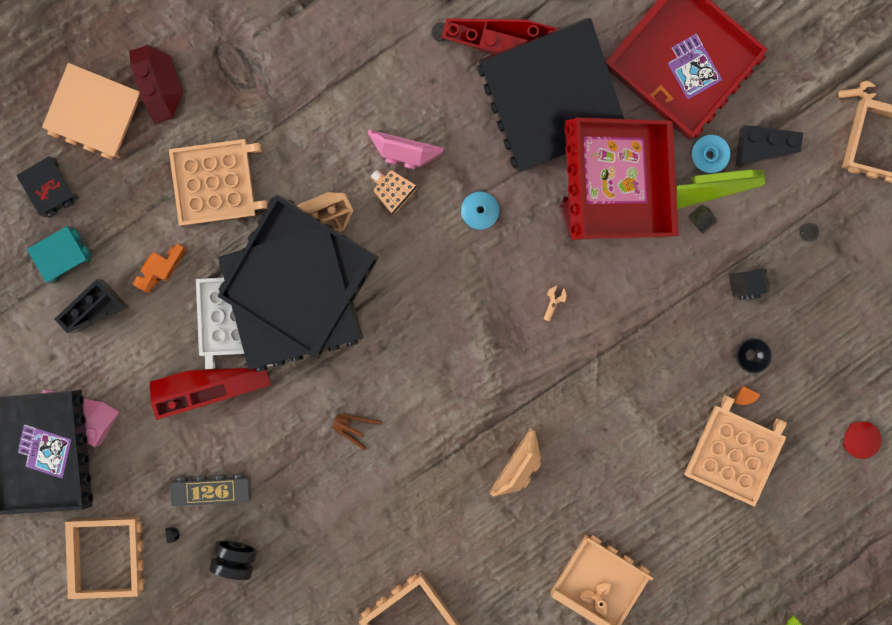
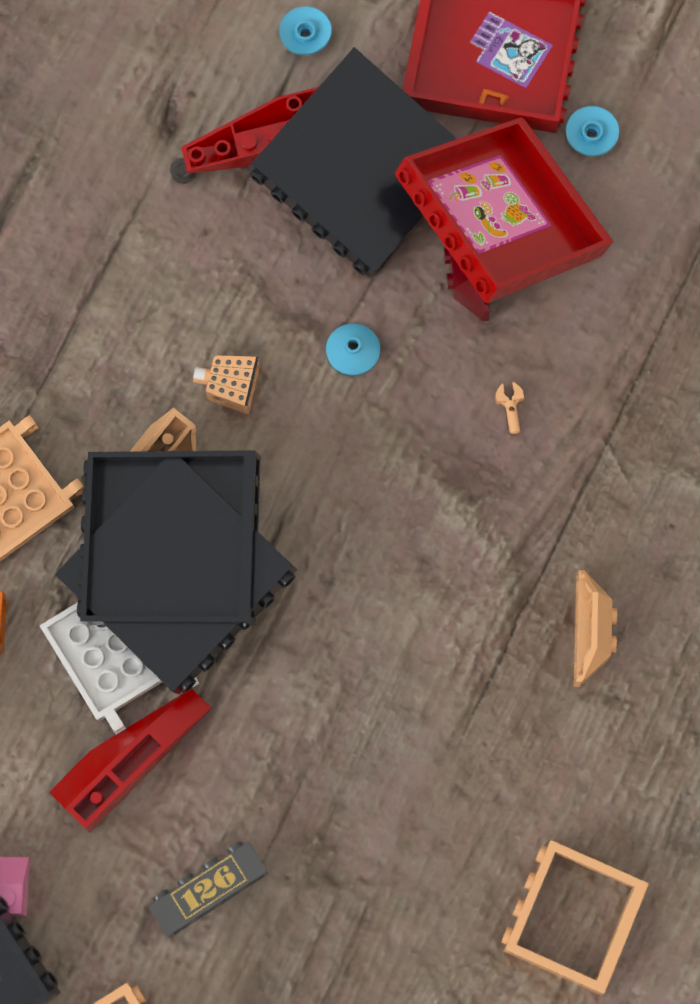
camera: 25 degrees left, 15 degrees down
black hinge [165,527,180,543] -> none
black wheel [209,540,257,580] -> none
dark orange plant [332,413,382,450] -> none
bright pink wedge [368,129,444,170] -> none
lime wedge [676,170,765,209] -> none
clear smoke slope [688,204,718,234] -> none
black wedge [735,125,803,167] -> none

